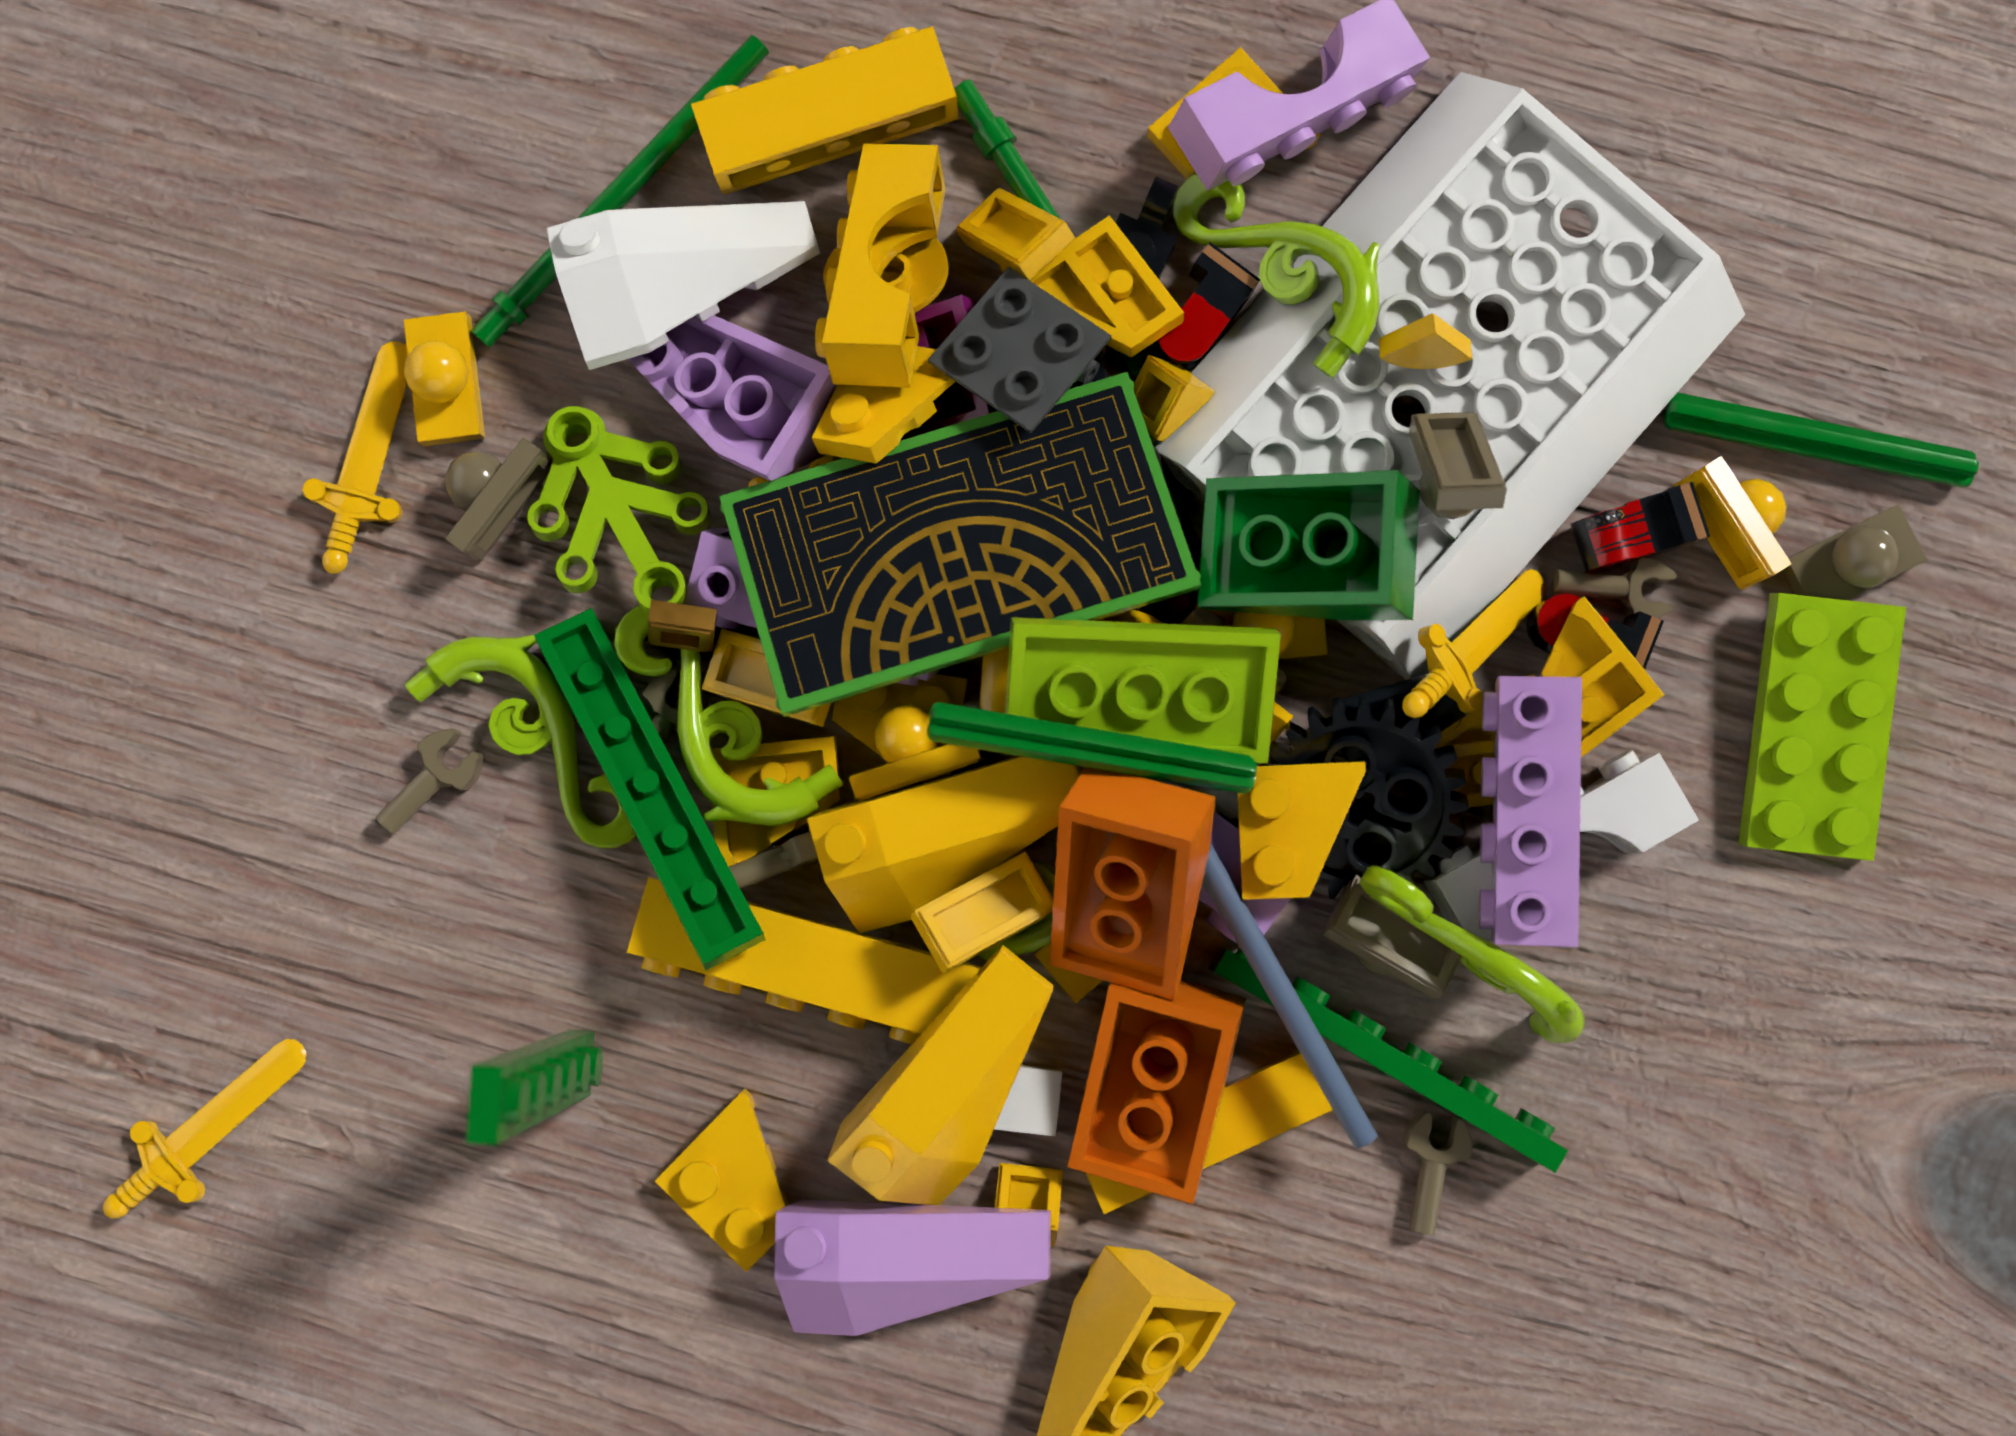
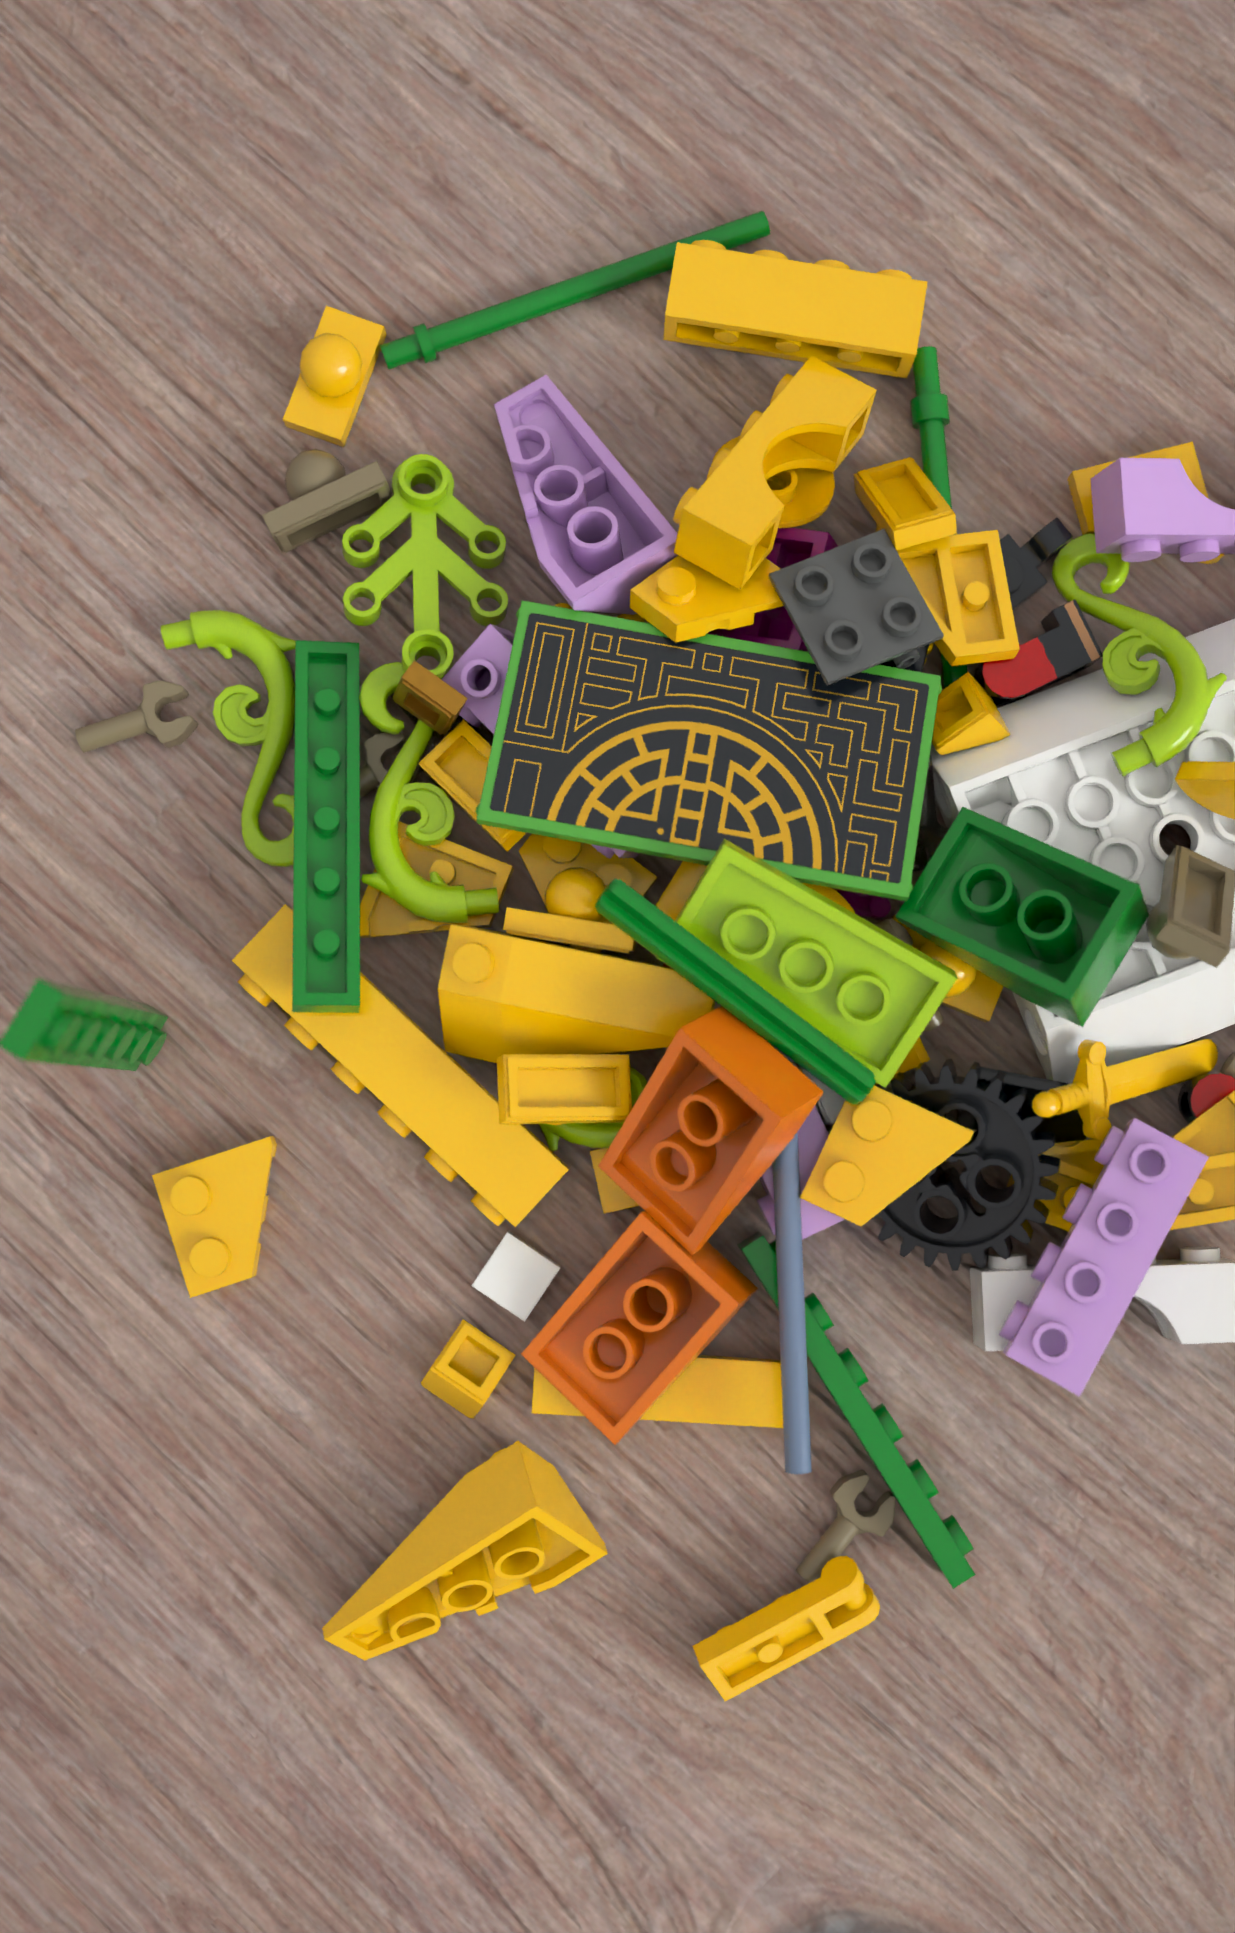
camera: 25 degrees right, 0 degrees up
yellow sword [302,341,408,574] -> none
white wedge [546,201,820,370] -> none
dark tan bar [729,832,819,889] -> none
lavender wedge [775,1200,1051,1336] -> none
yellow wedge [827,945,1054,1205] -> none
dark tan tile [1322,875,1461,1000] -> none
lime plant [1360,866,1585,1043] -> none
none -> yellow plate [693,1556,880,1701]

